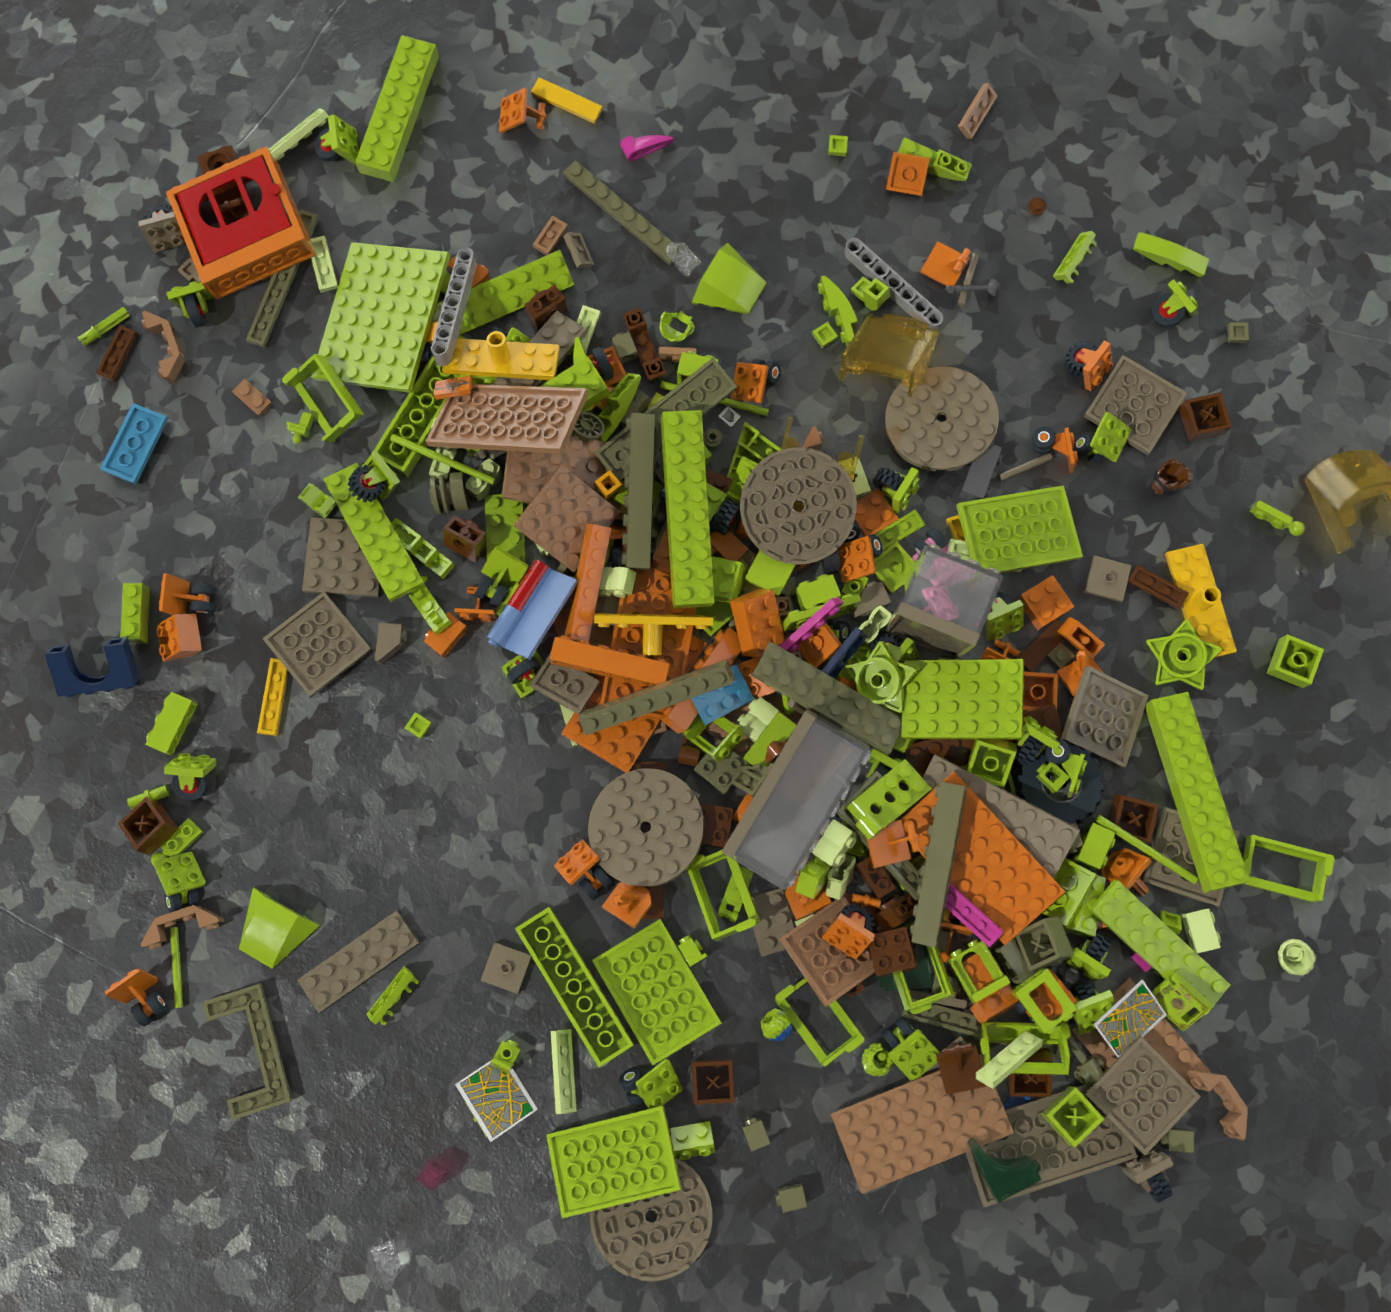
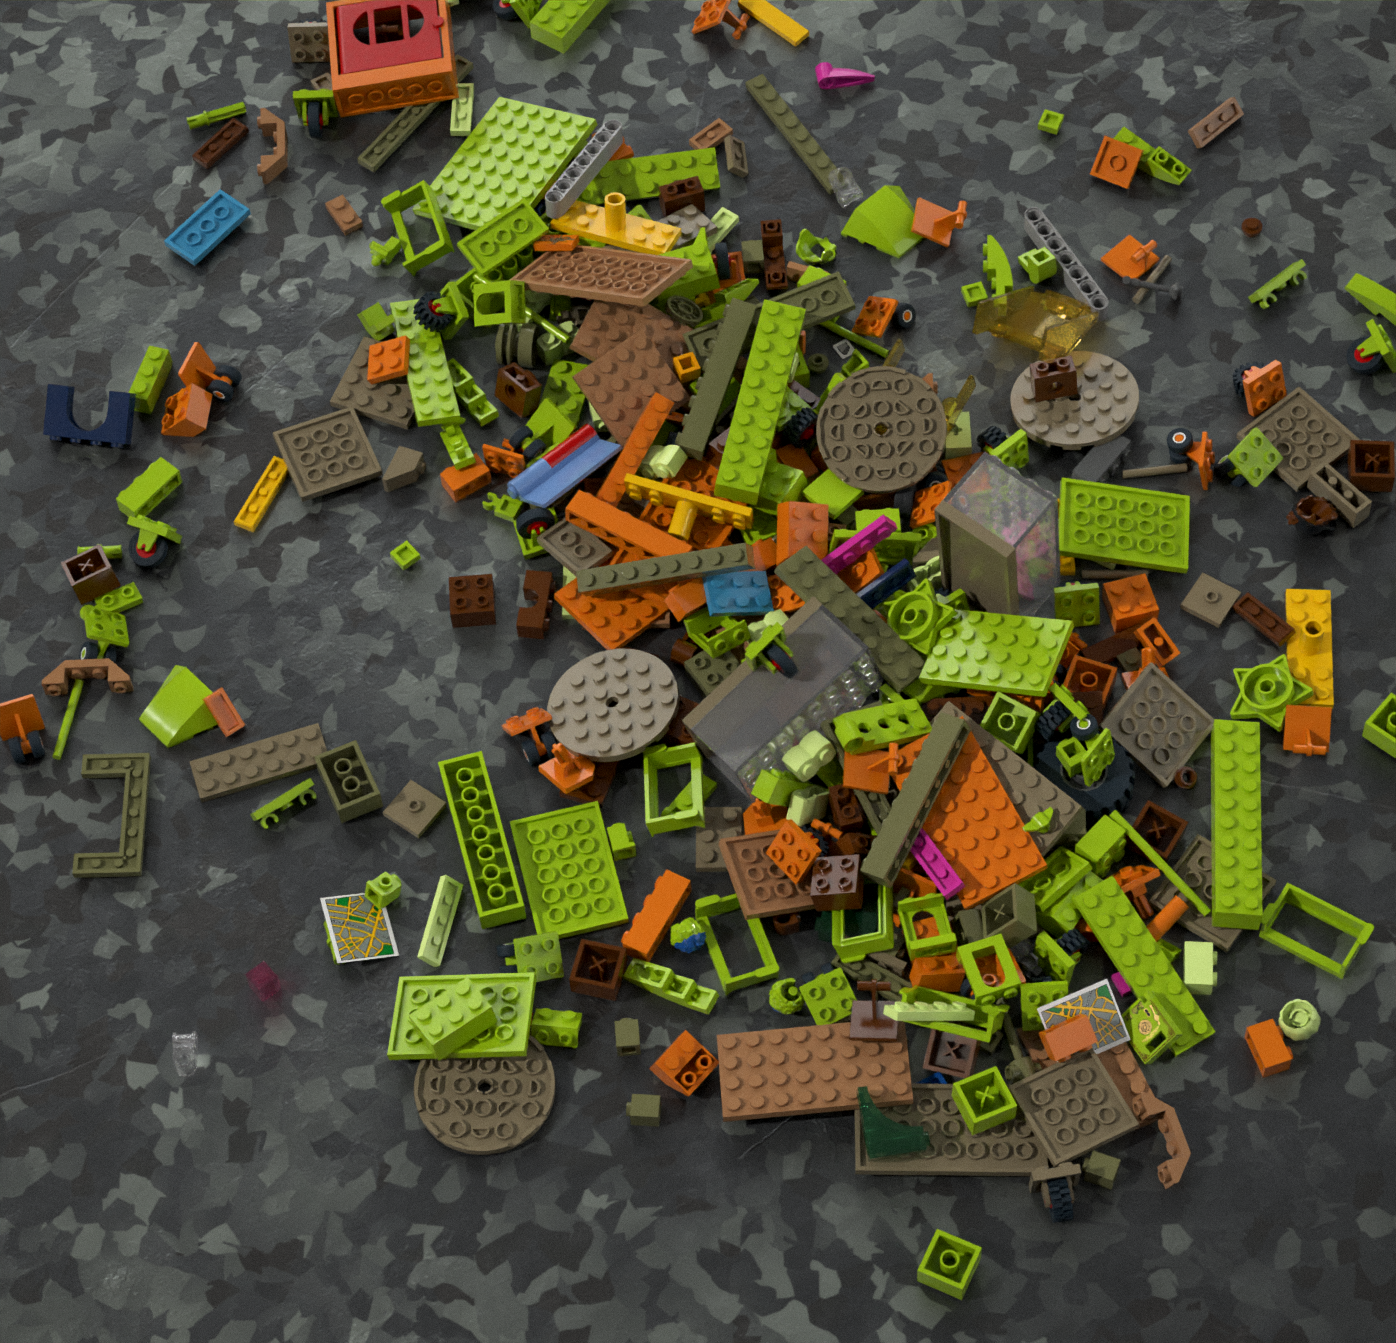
camera: 20 degrees right, 20 degrees down
none -> orange tile [202,688,245,737]
none -> olive brick [314,740,383,823]
none -> orange plate [367,335,410,385]
none -> lime brick [409,977,497,1061]
none -> reddish brown brick [449,574,496,628]
none -> lime plate [457,198,549,277]
none -> lime panel [473,280,526,328]
none -> lime plate [482,492,523,522]
none -> reddish brown arch [516,570,557,639]
none -> orange brick [621,869,692,962]
none -> lime slope [623,958,719,1015]
none -> orange slope [649,1030,719,1097]
none -> lime plate [745,622,799,679]
none -> orange plate [911,197,967,247]
none -> lime brick [917,1229,982,1300]
none -> lime piece [1022,807,1053,833]
none -> reddish brown brick [1029,356,1078,403]
none -> orange brick [1039,1013,1098,1063]
none -> dark tan bar [1081,570,1148,579]
none -> orange piece [1146,895,1189,942]
none -> reddish brown plate [1175,766,1197,789]
none -> orange brick [1245,1019,1293,1078]
none -> orange plate [1283,705,1332,757]
none -> dark tan brick [1307,461,1372,528]

